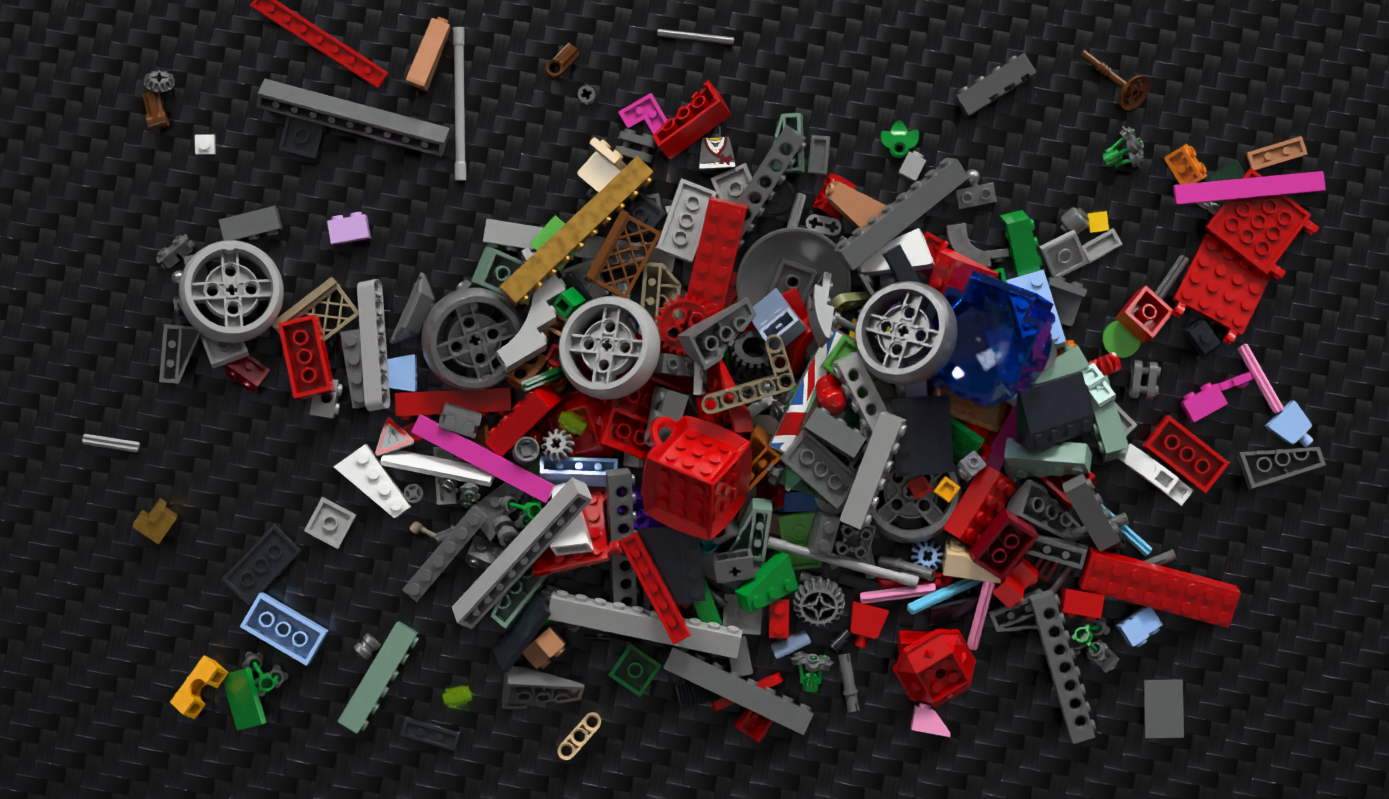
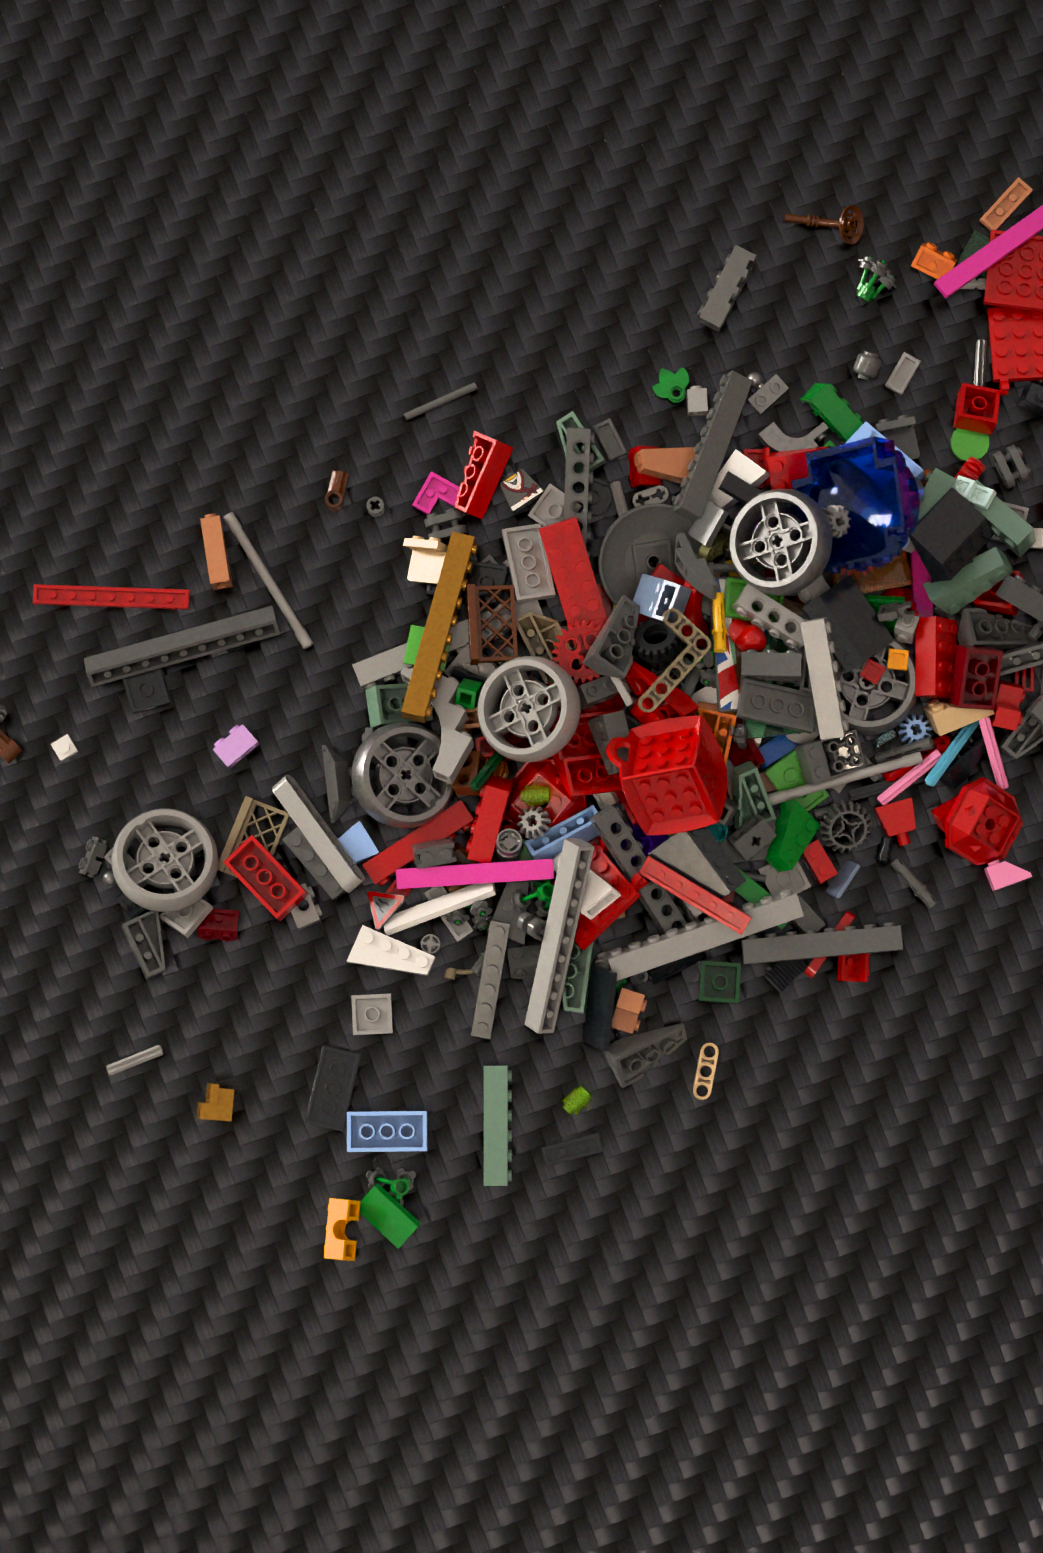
camera: 25 degrees left, 5 degrees down
dark grey brick [219,206,283,241] -> none
flat silver wheel [354,633,381,660] -> none
plant [788,650,834,692] -> none
light grey tile [1040,230,1088,278] -> none
yellow tile [1087,211,1109,233] -> none
none -> dark grey slope [688,500,729,548]
none -> yellow pin [712,592,727,653]
none -> light grey gear [823,505,852,538]
none -> clear light blue tile [875,729,897,748]
none -> dark grey plate [877,601,915,622]

